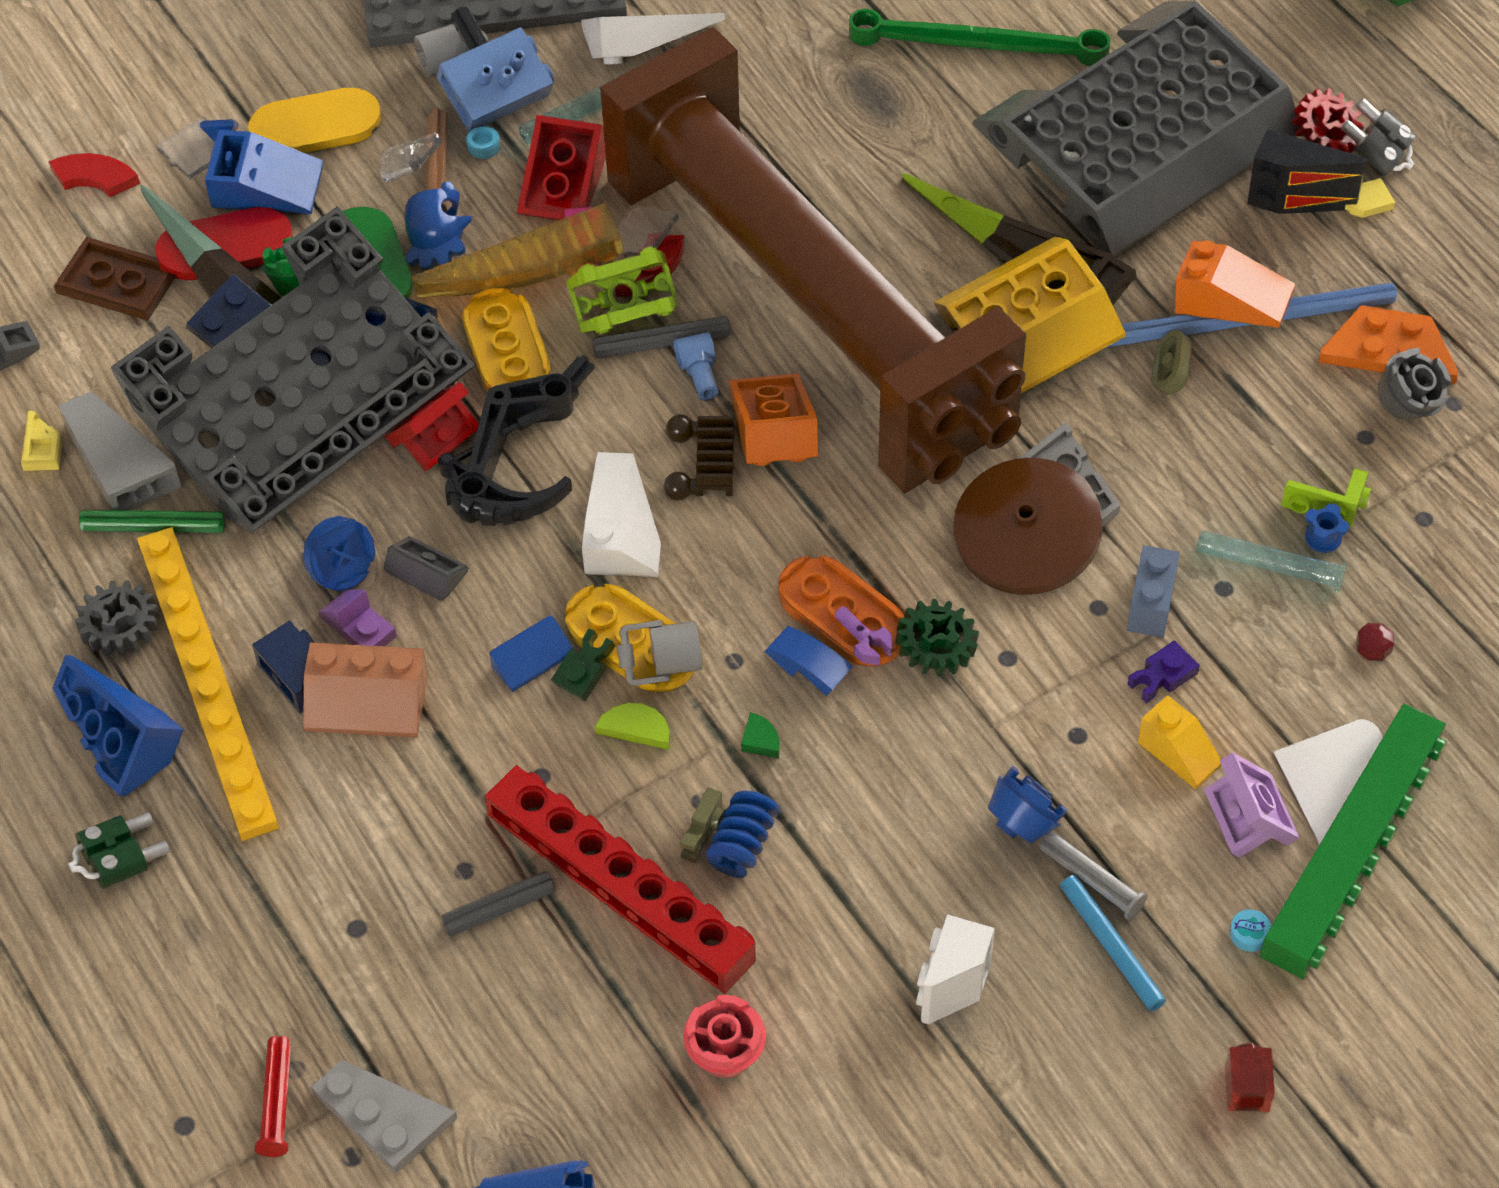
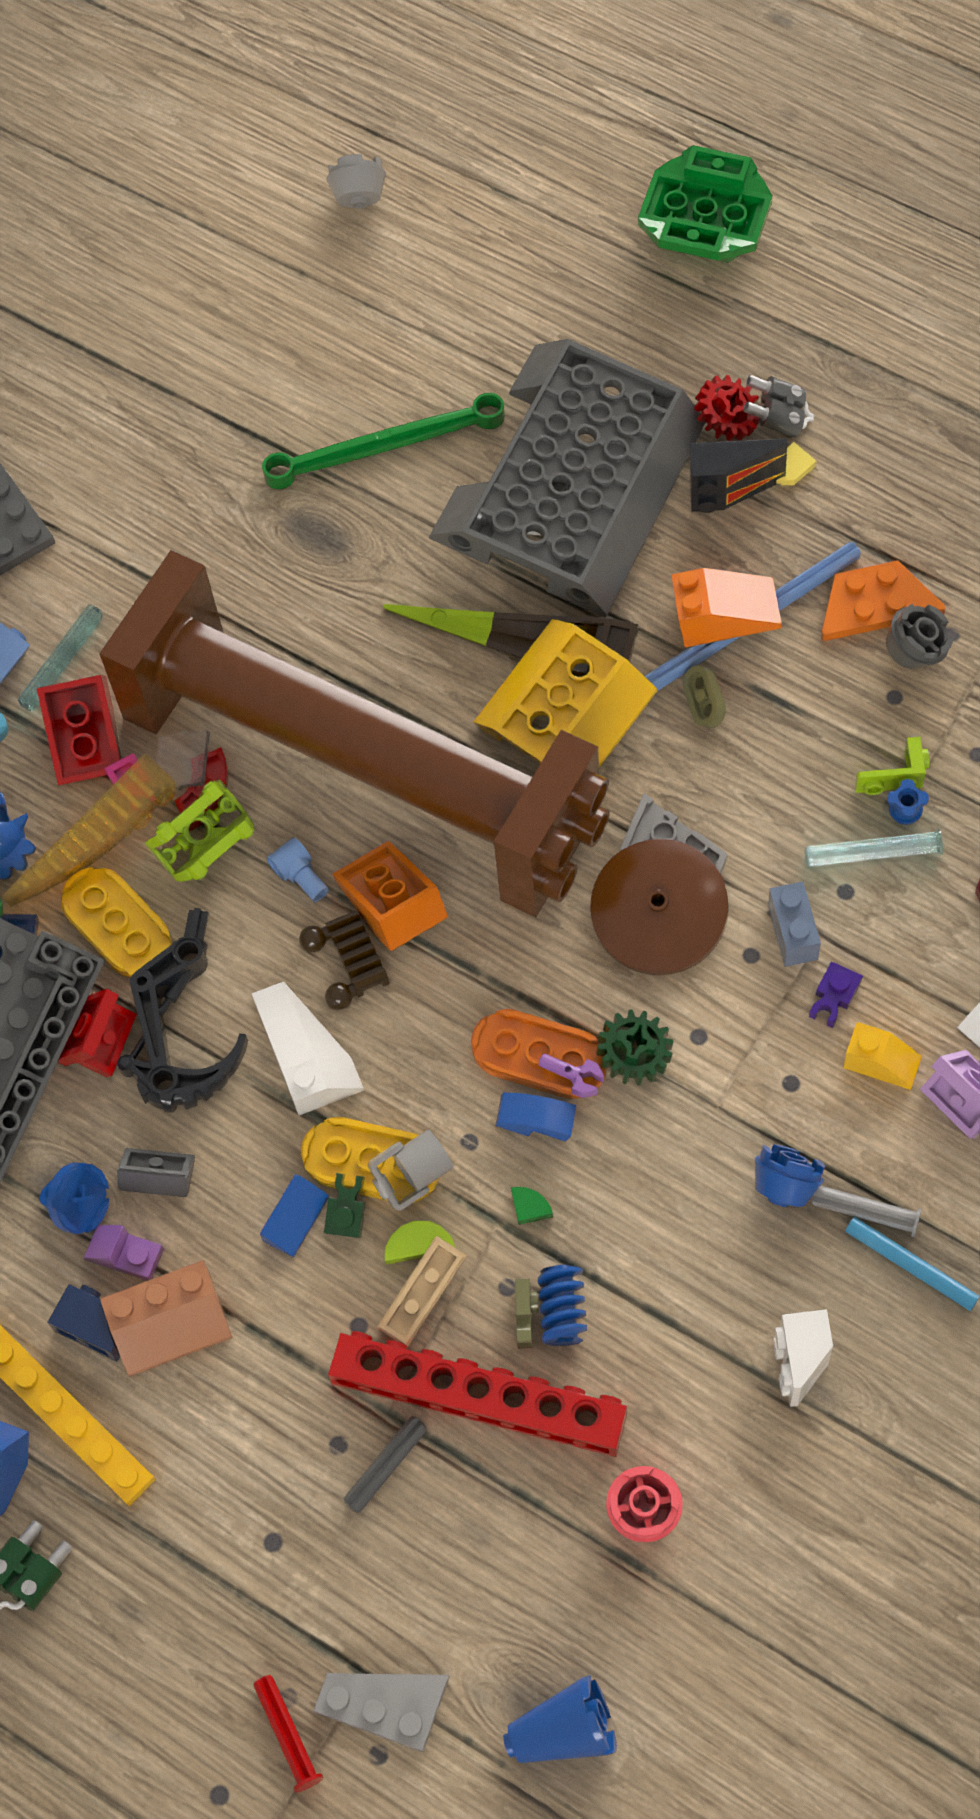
camera: 20 degrees left, 10 degrees up
white wedge [581,13,725,64] -> none
dark grey axle [592,316,731,358] -> none
none -> tan tile [377,1236,467,1349]

